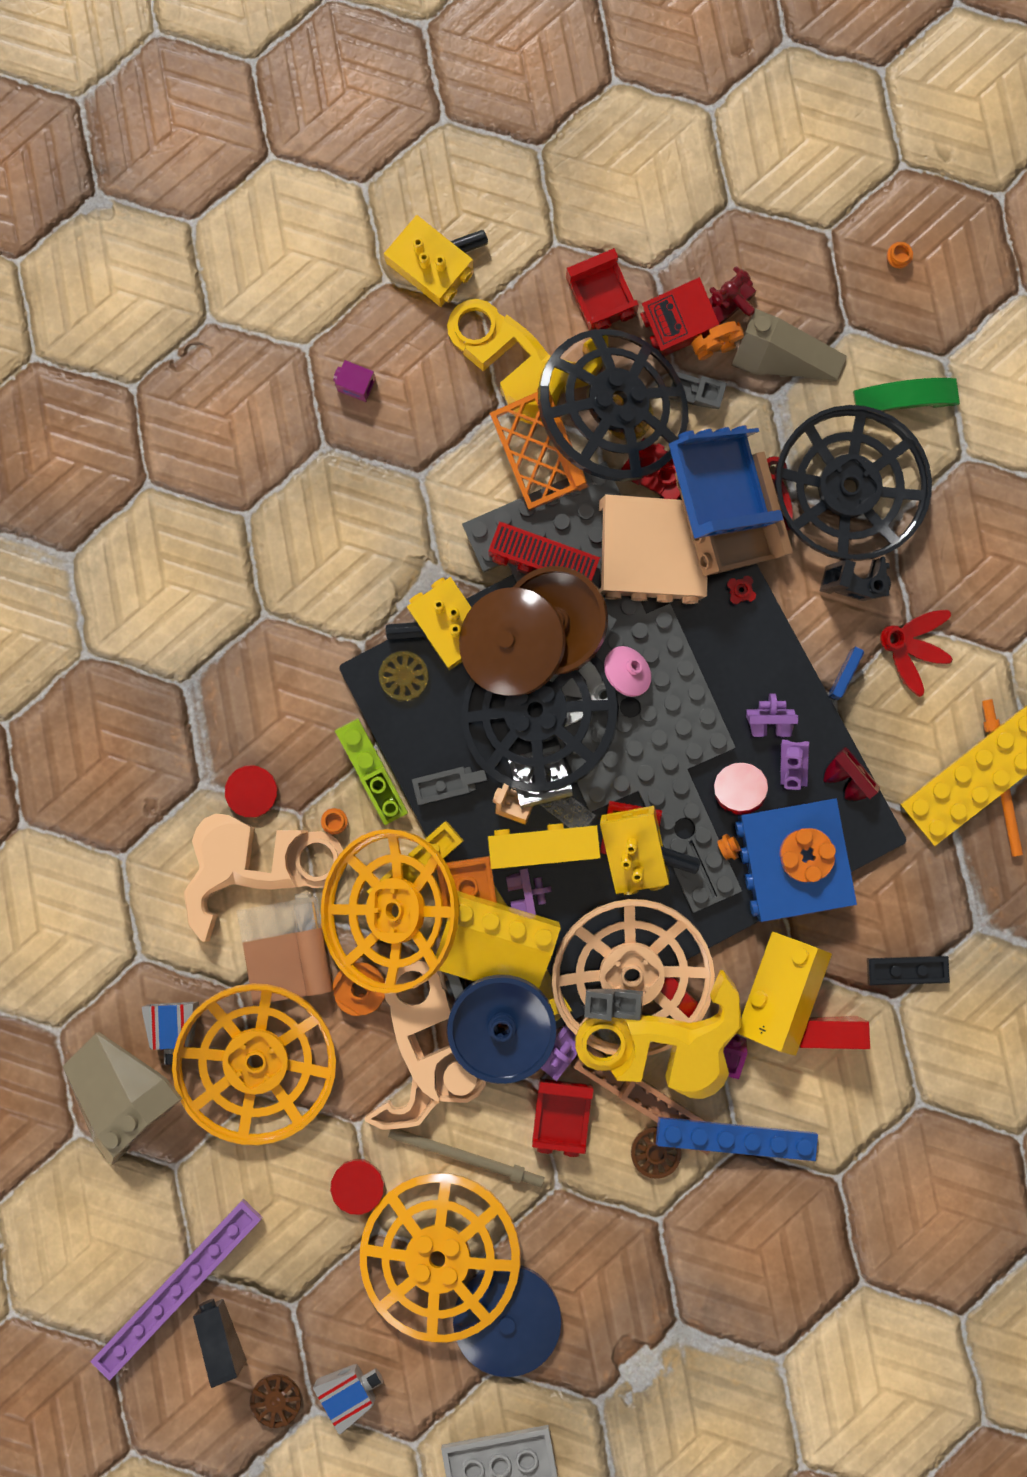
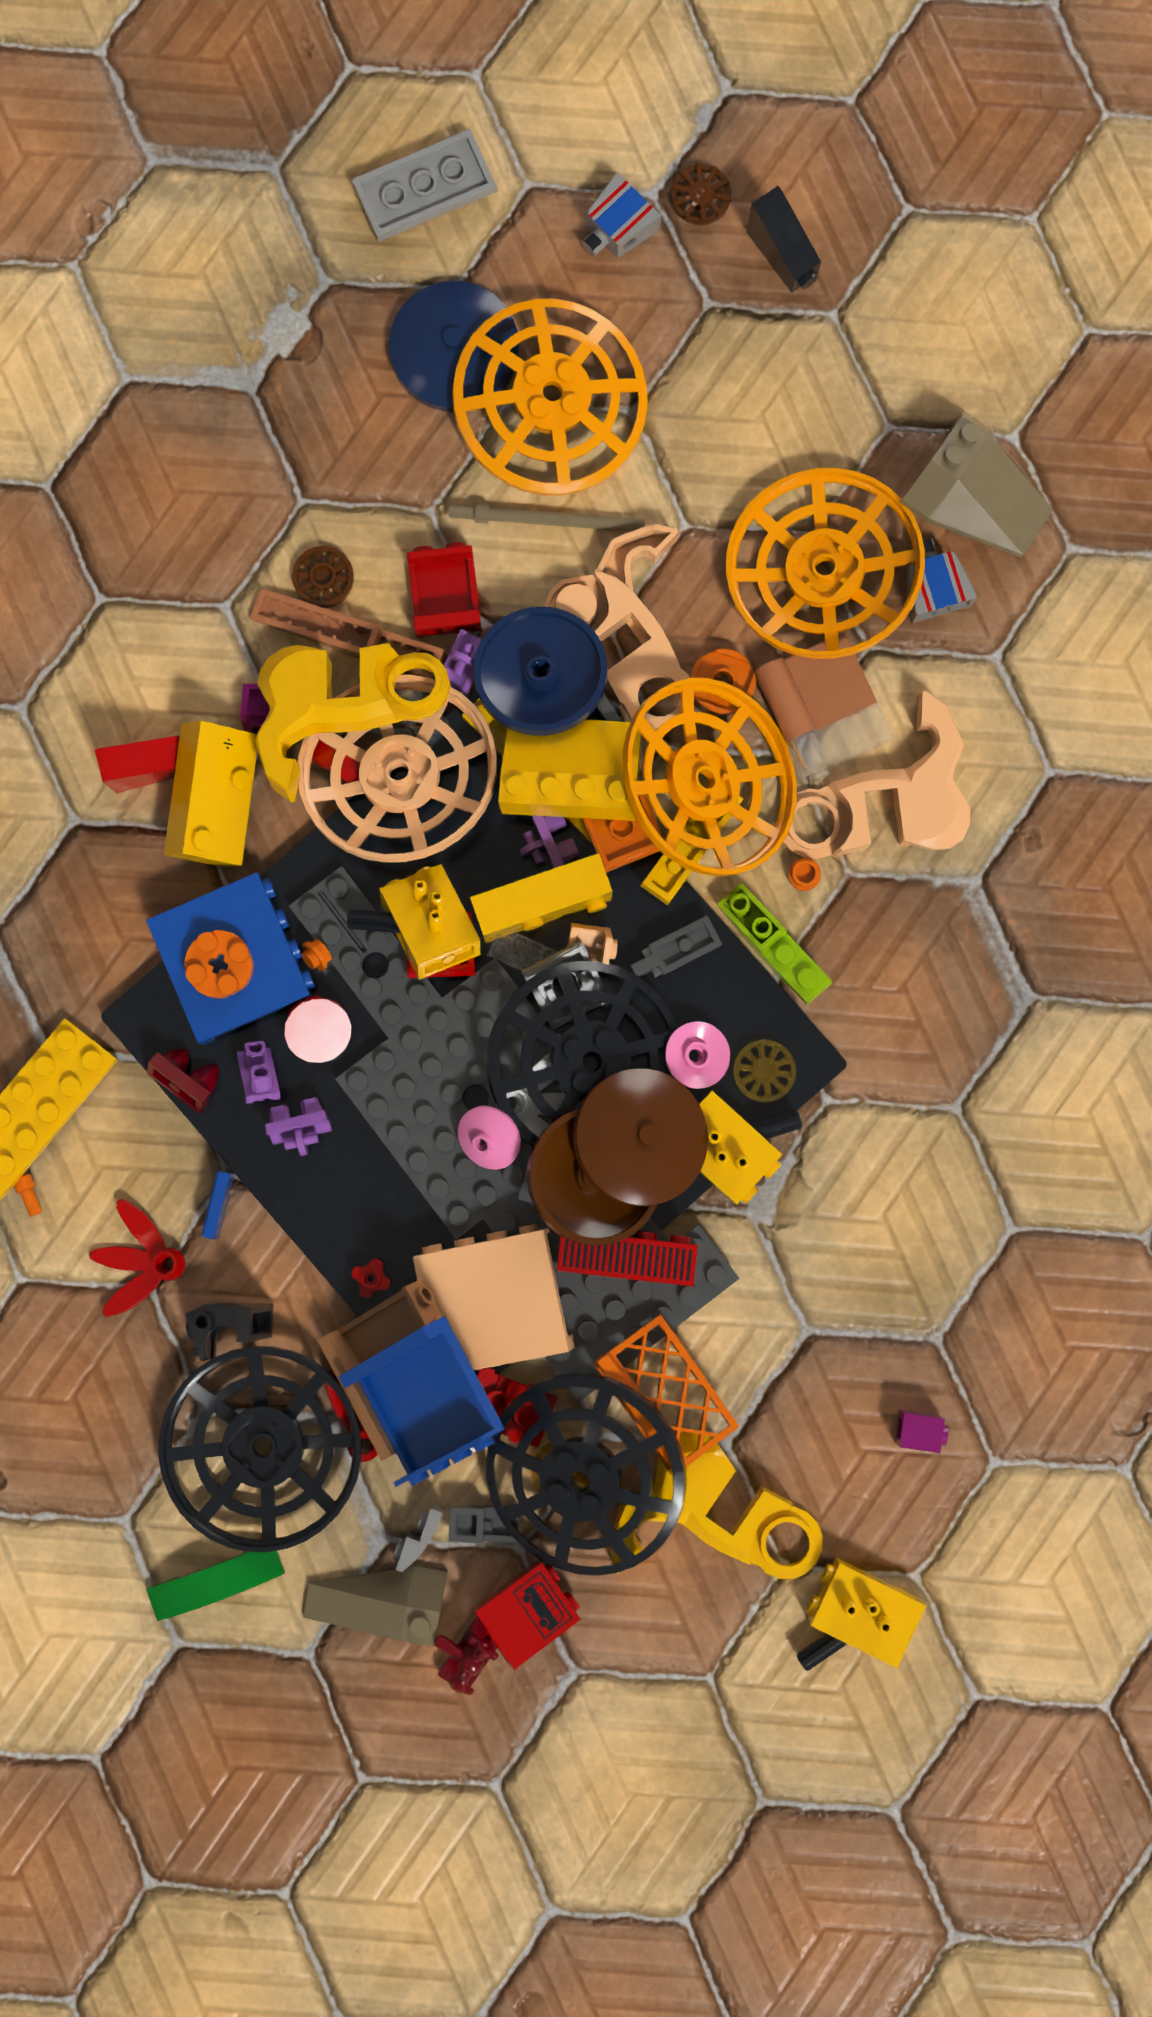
camera: 165 degrees right, 0 degrees up
medium lavender plate [90,1199,263,1381] -> none
red tile [225,765,278,817] -> none
red tile [330,1159,384,1215] -> none
red panel [566,248,639,331] -> none
dark grey slope [584,989,643,1021] -> none
blue plate [656,1117,818,1161] -> none
orange plate [691,321,744,361] -> none
black tile [867,956,950,985] -> none
orange plate [887,242,913,268] -> none
none -> light grey slope [393,1503,445,1572]
none -> bright pink dish [665,1021,730,1089]

